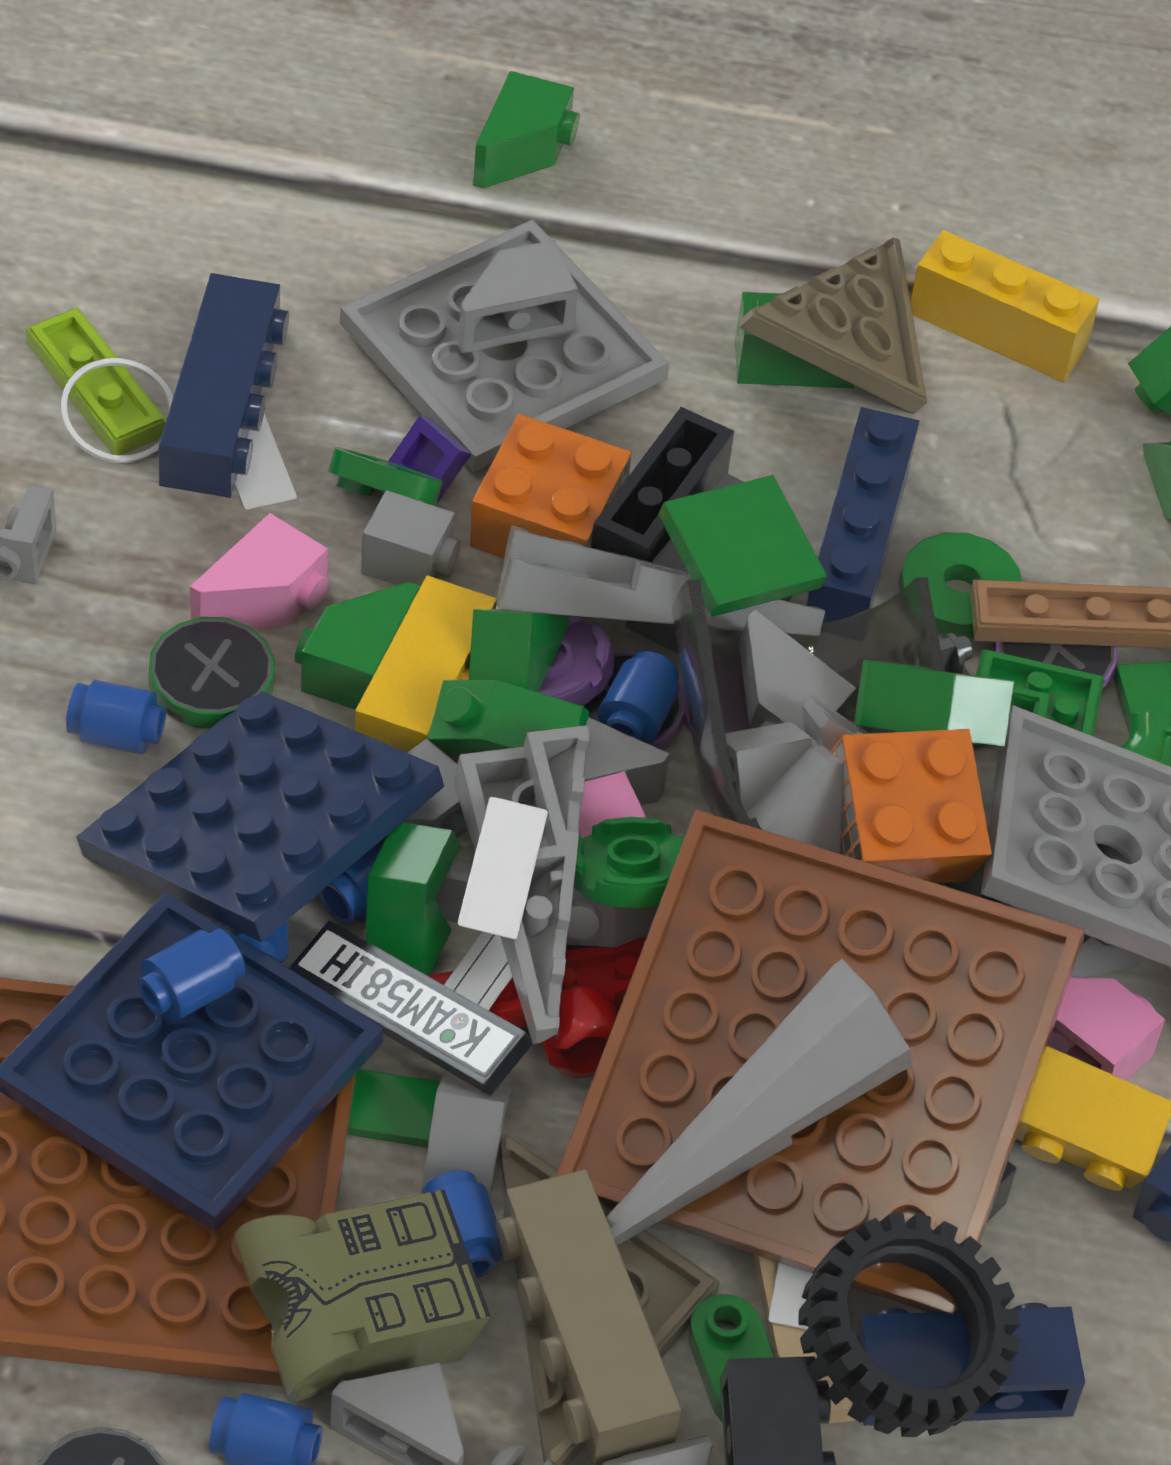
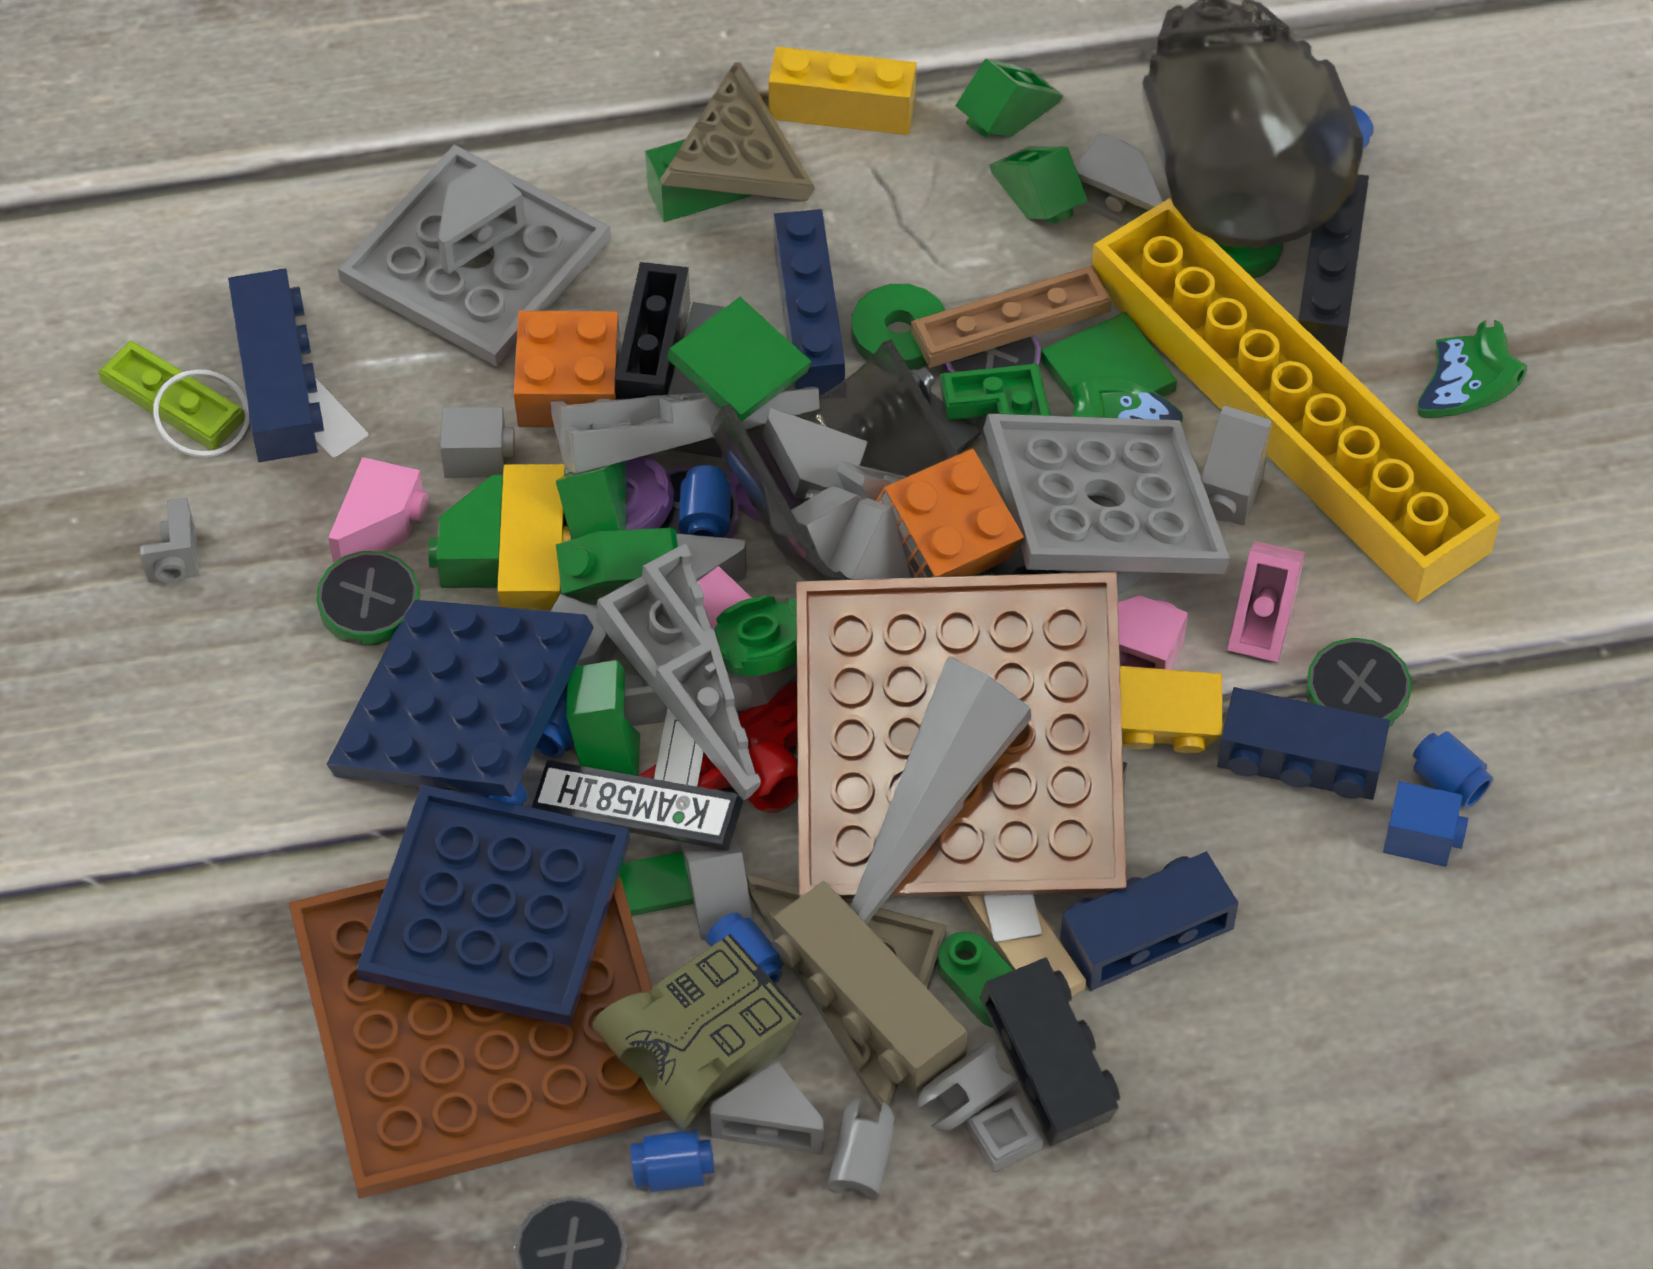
camera: 15 degrees left, 5 degrees up
blue brick [66,679,166,755] -> none
blue brick [138,928,245,1021] -> none
green plate [328,447,443,505] -> none
dark purple plate [388,416,472,503] -> none
white sticker [458,797,548,939] -> none
green slope [473,71,580,188] -> none
black tyre [798,1213,1020,1437] -> none
green slope [854,659,1014,746] -> none

